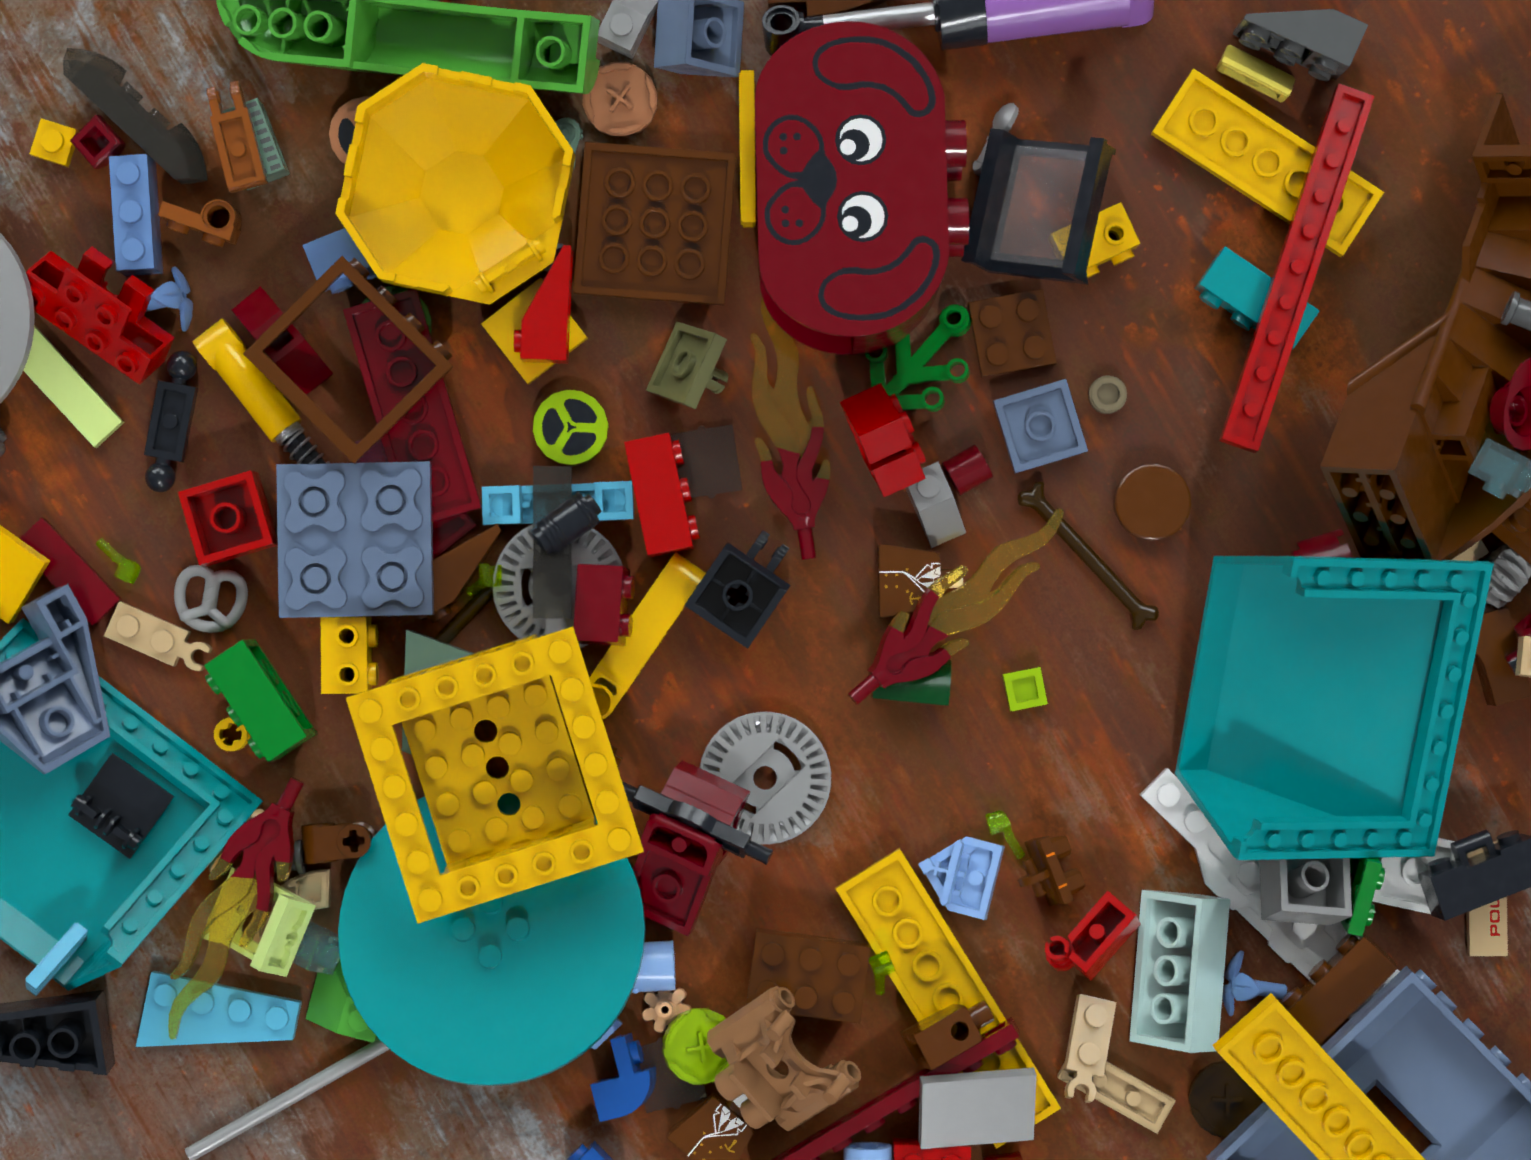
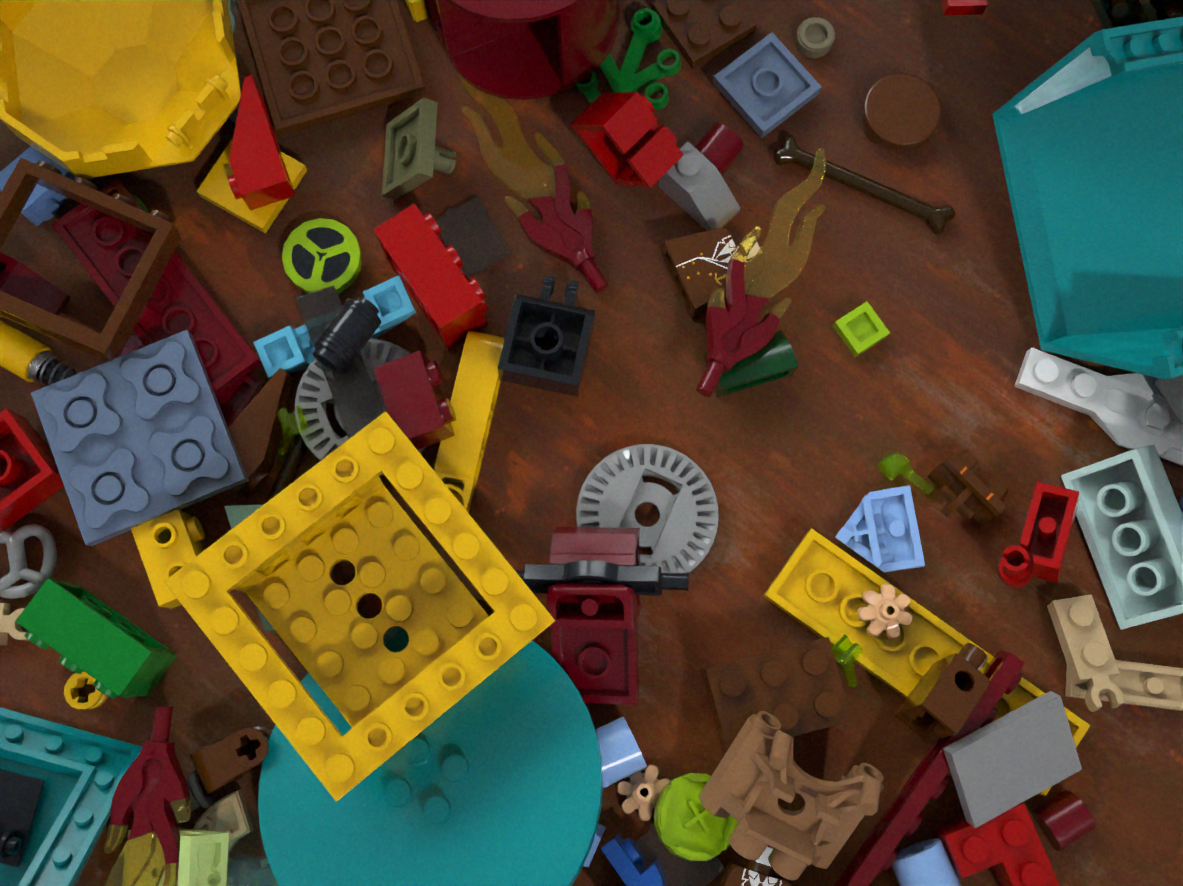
camera: 25 degrees left, 10 degrees down
none -> light nougat plant [857,584,912,639]

